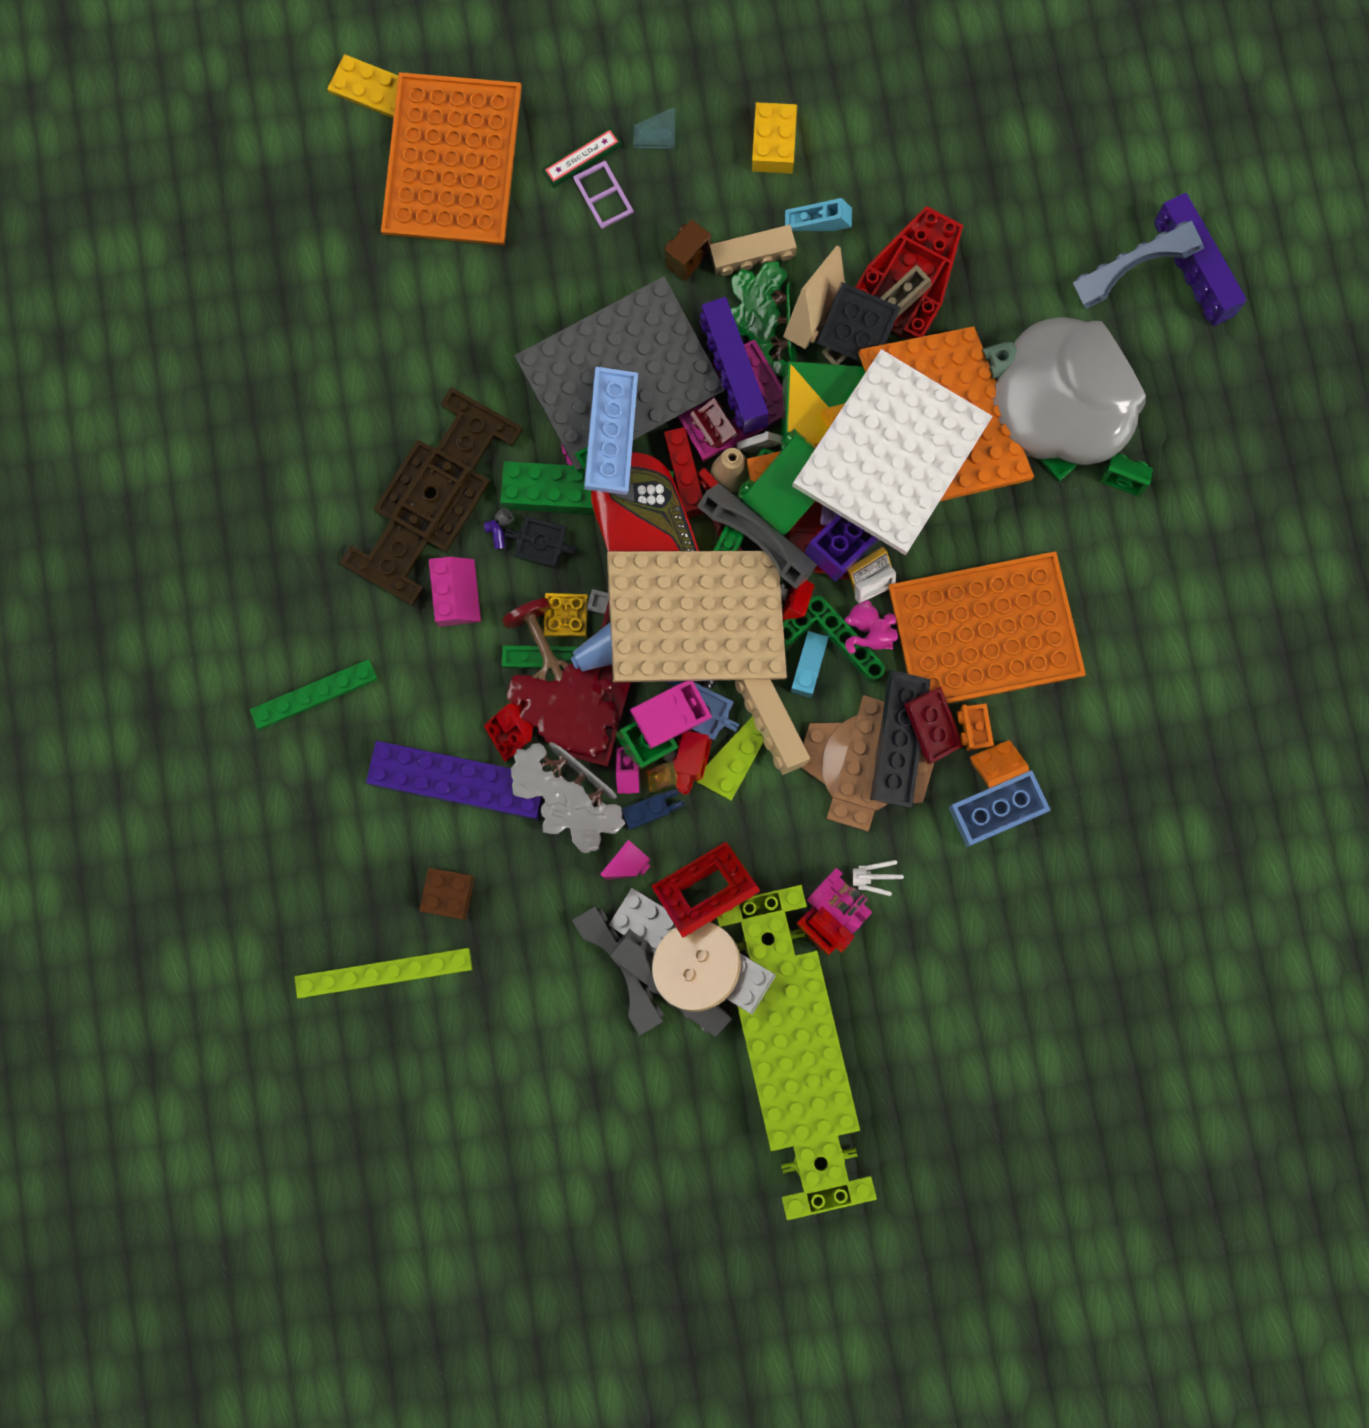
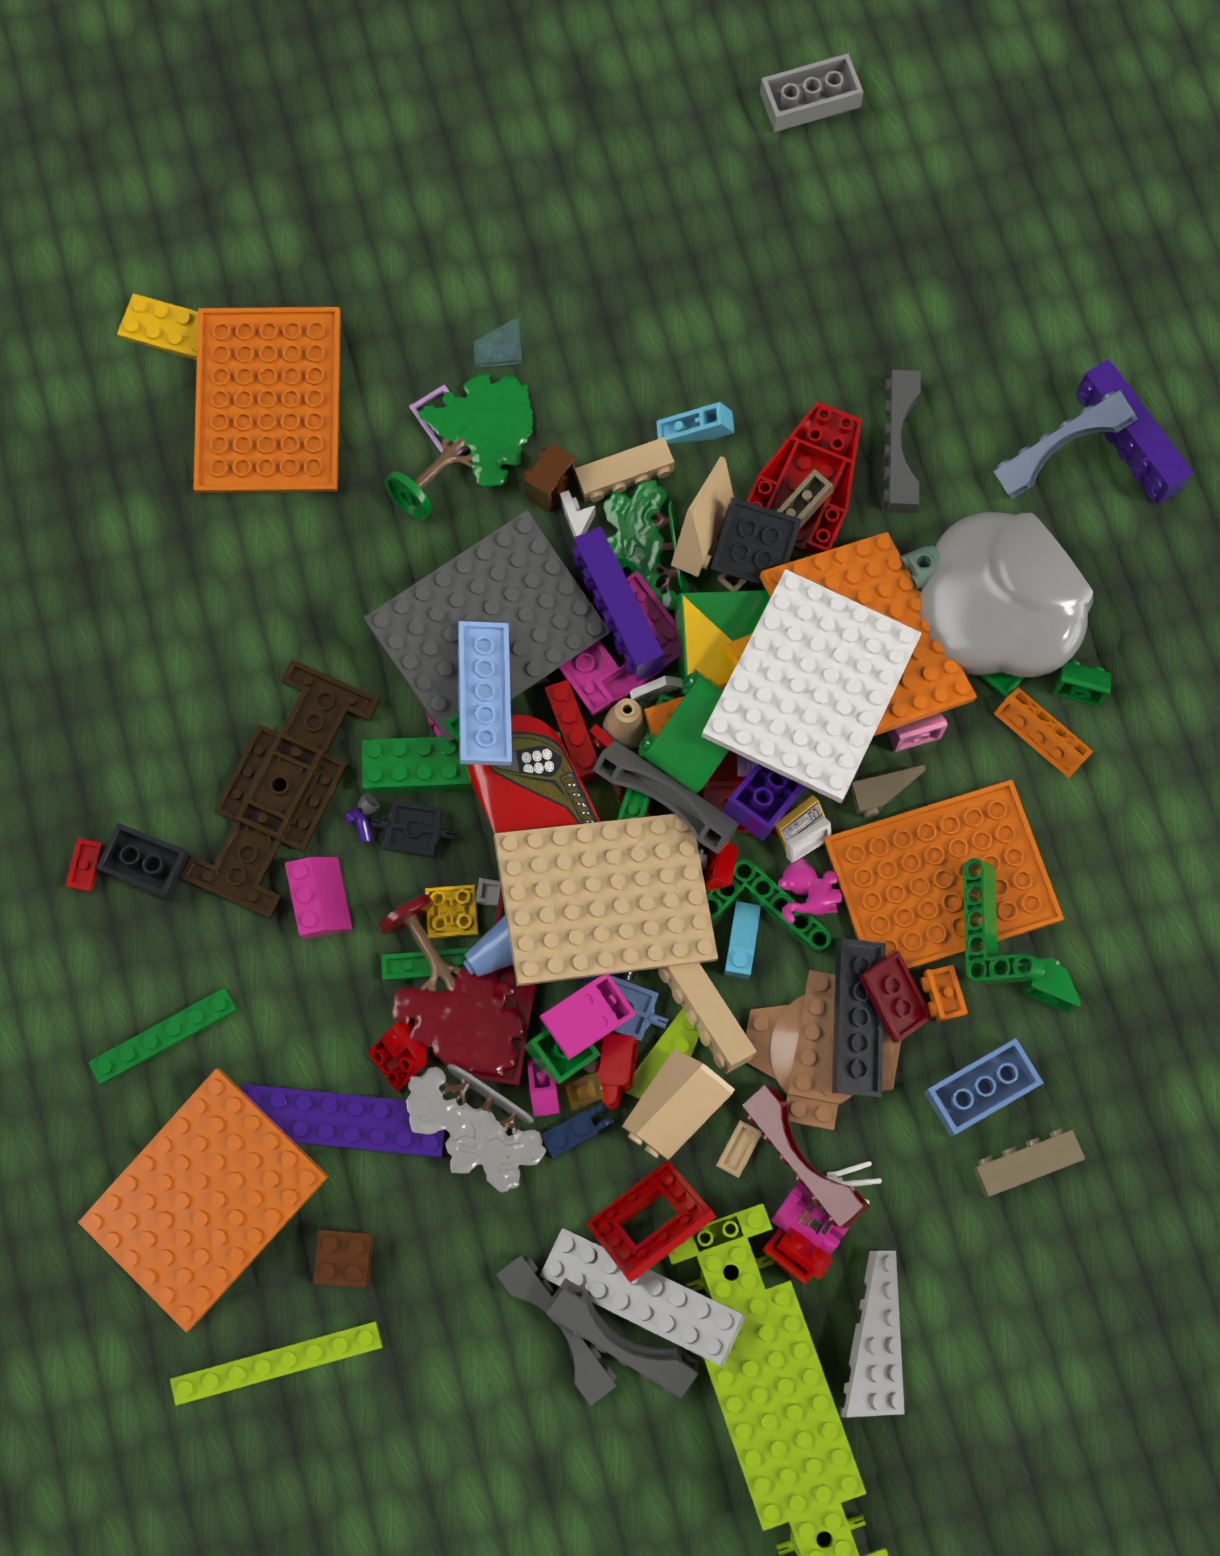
camera: 10 degrees left, 5 degrees down
tile [542,127,622,188] -> none
dark pink slope [600,840,651,880] -> none
tan plate [652,923,741,1012] -> none
dark red bracket [690,398,739,448] -> none
yellow brick [752,102,797,174] -> none
orange plate [970,740,1029,788] -> none
none -> red plate [65,838,104,893]
none -> orange plate [78,1068,329,1332]
none -> black brick [96,823,191,902]
none -> green plant [384,373,533,521]
none -> white slope [560,490,595,538]
none -> tan slope [622,1049,735,1160]
none -> tan tile [716,1120,762,1179]
none -> arch [742,1085,870,1228]
none -> light grey wing [839,1251,905,1417]
none -> dark tan slope [849,765,925,818]
none -> dark grey arch [883,370,921,513]
none -> bright pink slope [887,713,948,752]
none -> green beam [963,858,1045,985]
none -> dark tan brick [973,1128,1085,1198]
none -> orange fence [994,687,1094,778]
none -> green slope [1022,957,1081,1014]

